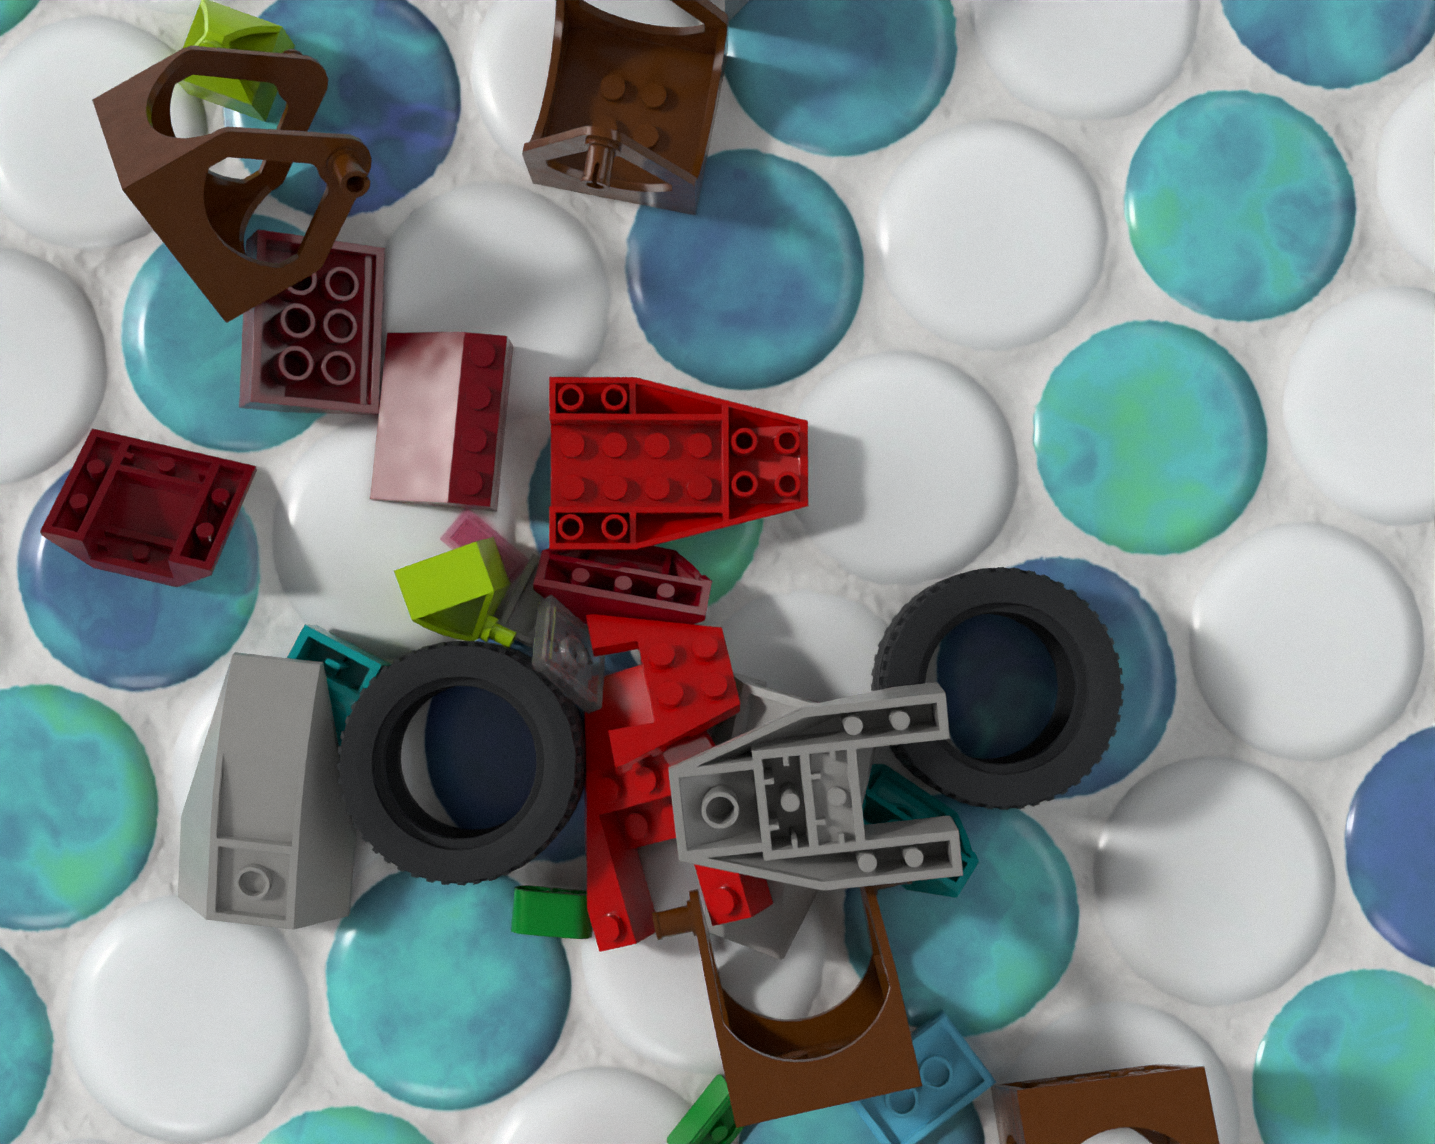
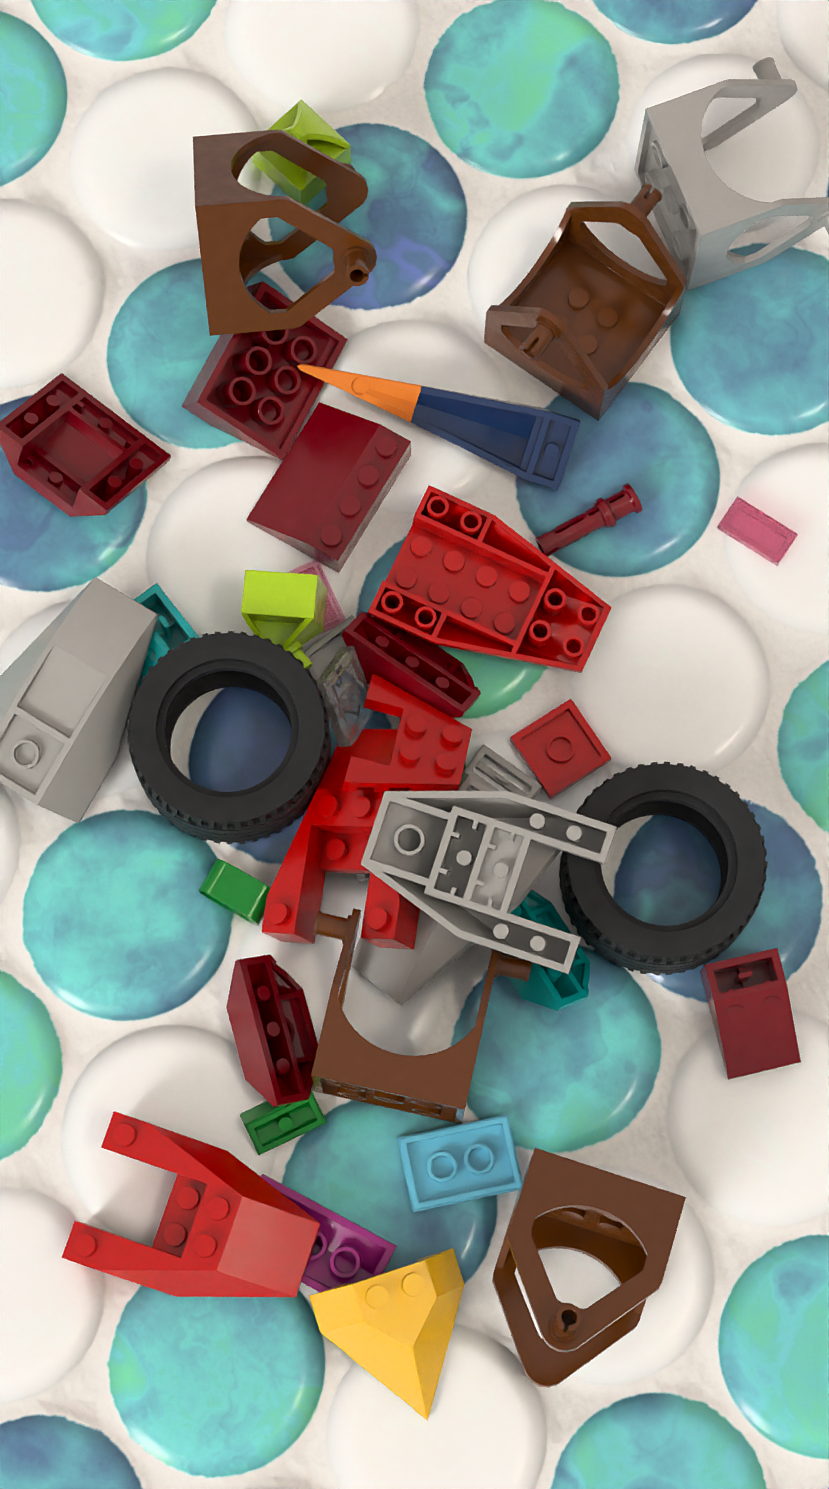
camera: 30 degrees right, 10 degrees down
none -> dark red wedge [226,954,318,1107]
none -> dark blue plate [297,364,580,490]
none -> light grey tile [463,744,543,799]
none -> red tile [510,699,611,799]
none -> dark red pin [535,483,643,557]
none -> dark red slope [700,948,801,1080]
none -> clear pink tile [717,496,798,566]

